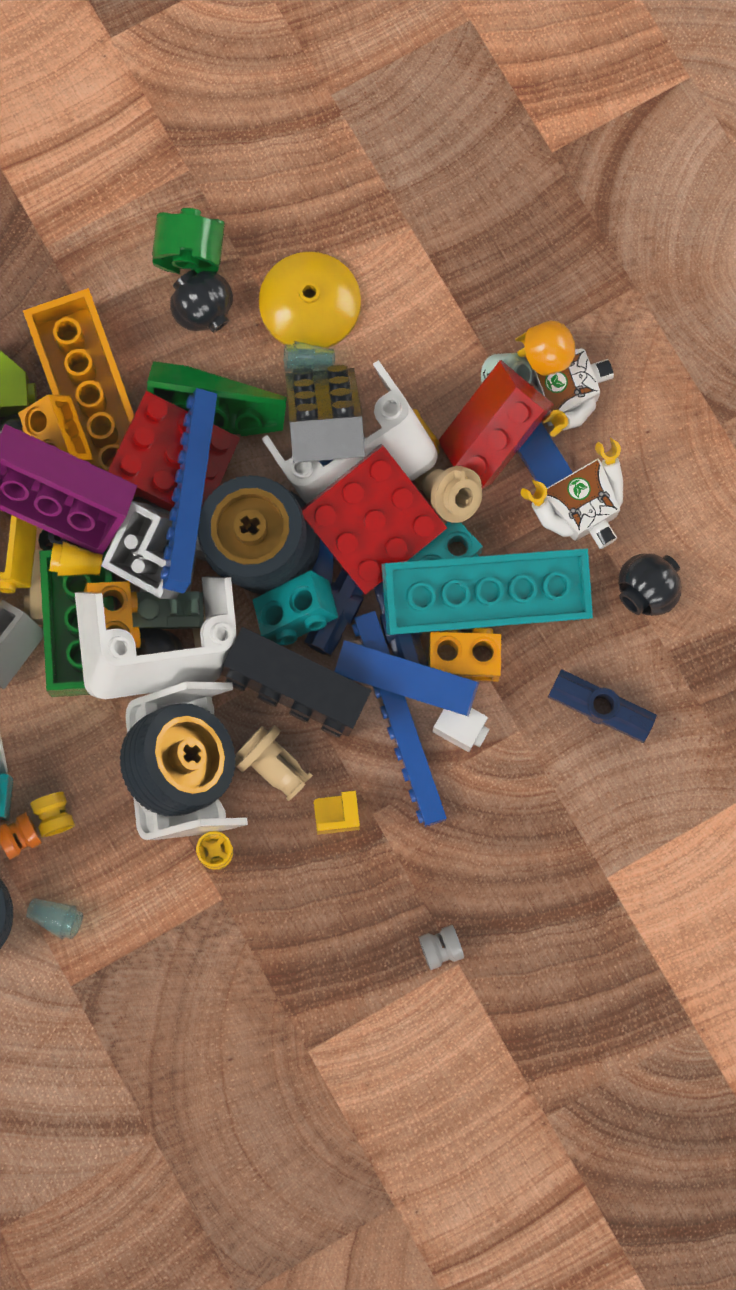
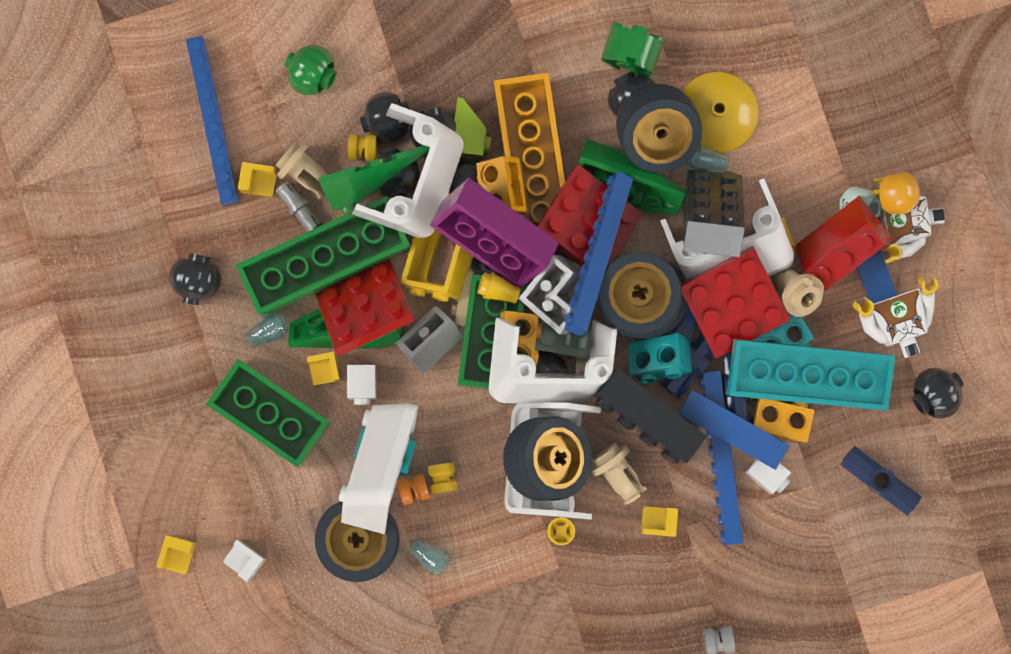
camera: 15 degrees right, 5 degrees up
none -> wheel [616,84,702,173]

